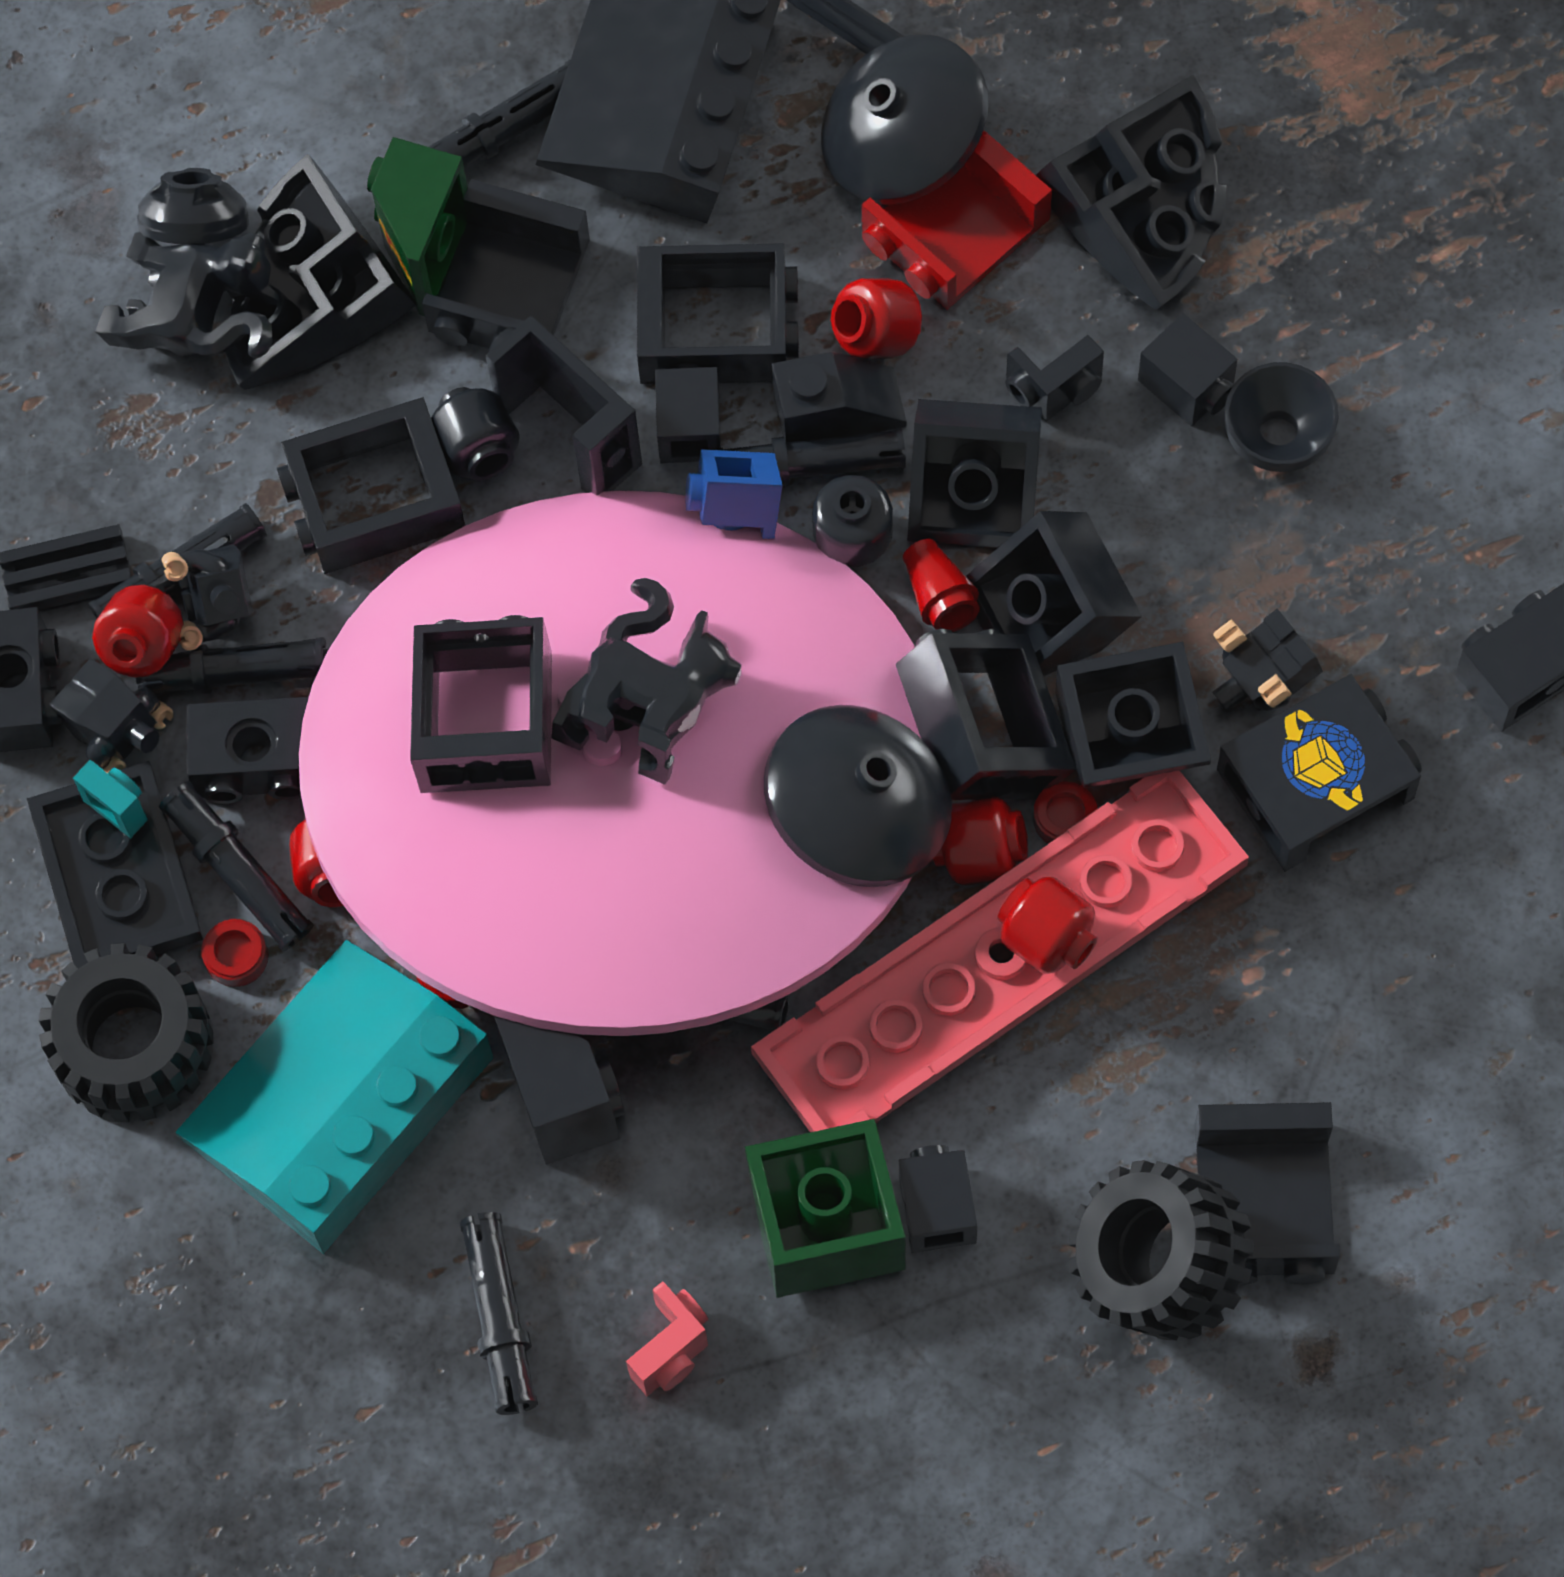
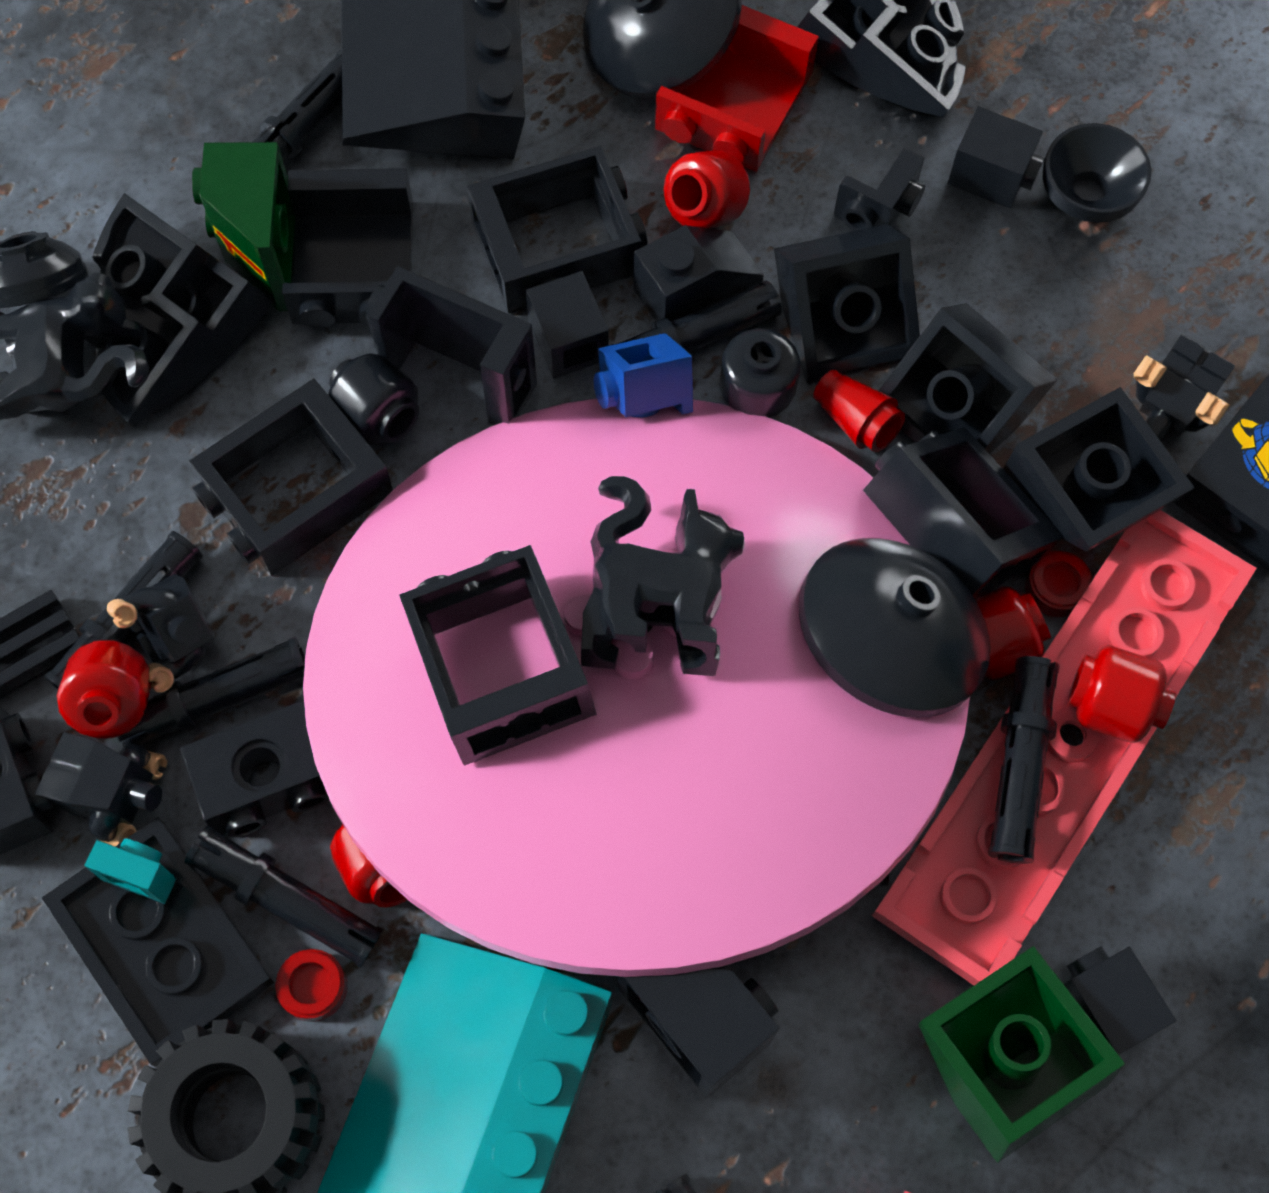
camera: 25 degrees left, 0 degrees up
none -> black pin [988,656,1060,864]

